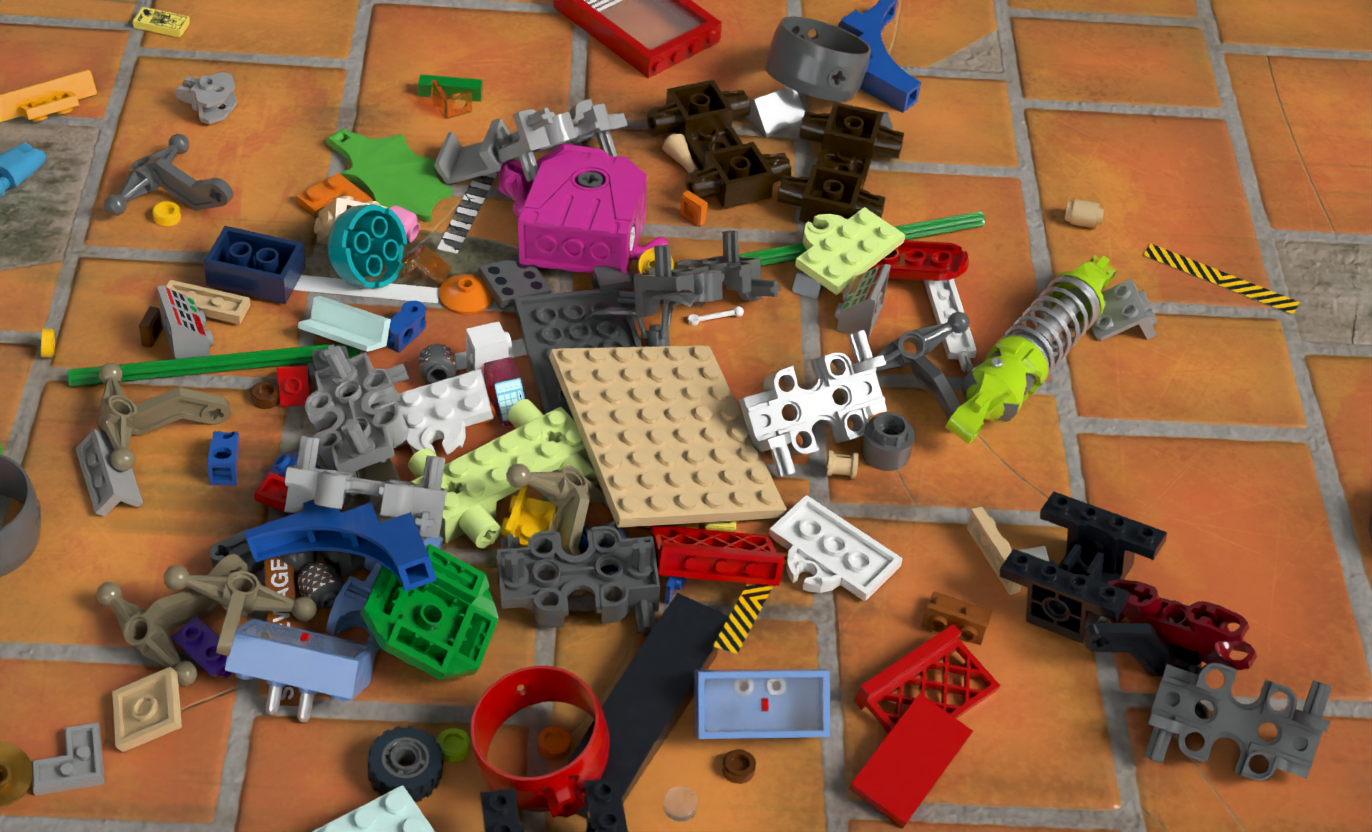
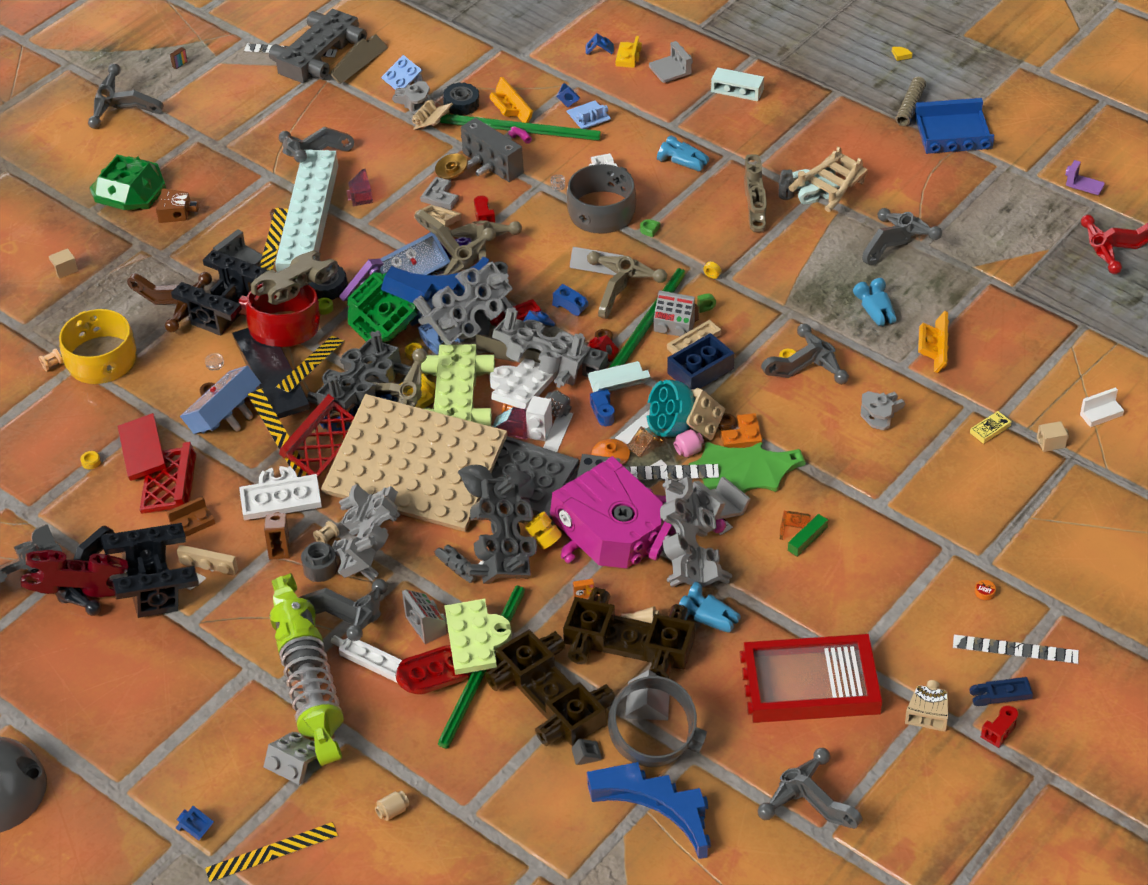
camera: 135 degrees right, 0 degrees up
none -> yellow tile [80,451,101,470]
none -> blue bracket [176,806,214,841]
none -> dark tan piece [251,251,338,305]
none -> dark orange torso [264,512,289,560]
none -> sticker [276,336,344,393]
none -> medium lavender plate [340,258,384,301]
none -> dark grey hinge [434,544,477,583]
none -> red leg [474,196,495,223]
none -> sticker [625,464,719,480]
none -> dark azure piece [677,582,741,633]
none -> bright green tile [697,293,716,313]

